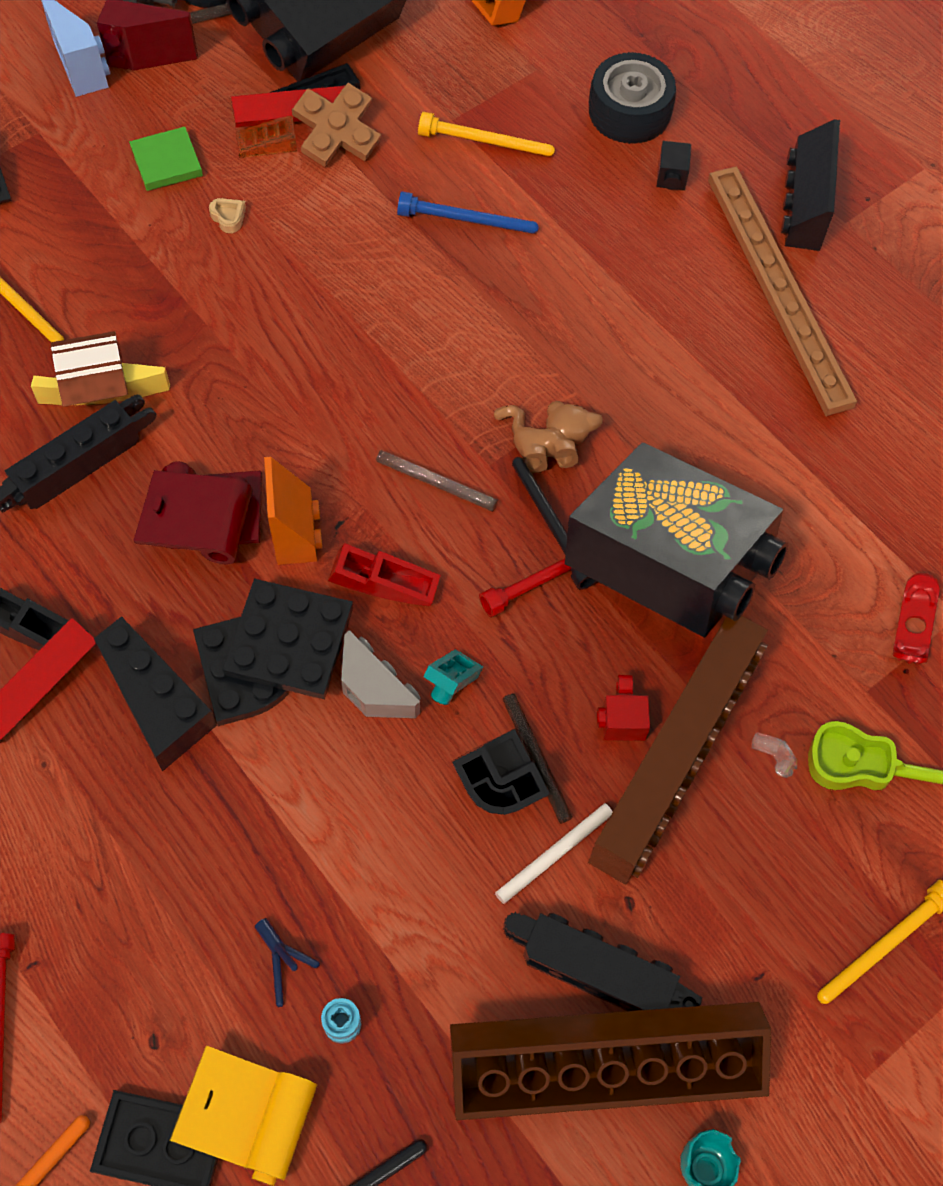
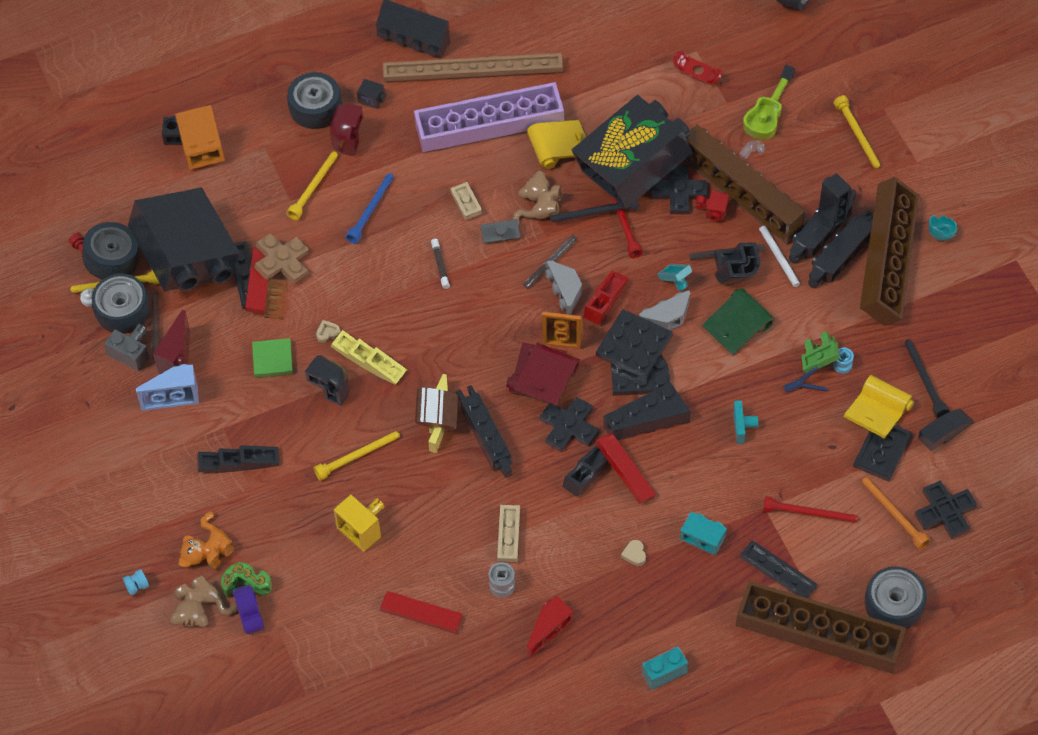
camera: 70 degrees left, 5 degrees down
none -> black brick [305,355,350,406]
none -> dark red brick [330,104,363,157]
none -> light yellow slope [330,330,407,385]
none -> lavender brick [414,82,564,152]
none -> clear smoke bar [431,239,450,289]
none -> tan plate [450,182,482,220]
none -> dark grey tile [480,219,520,244]
none -> yellow door [527,120,586,169]
none -> black plate [540,397,599,452]
none -> light grey slope [545,261,582,315]
none -> black plate [651,165,707,215]
none -> dark green door [702,288,775,356]
none -> teal tile [733,400,758,444]
none -> black hinge [789,189,857,263]
none -> bright green plate [802,331,840,373]
none -> black brick [818,173,852,229]

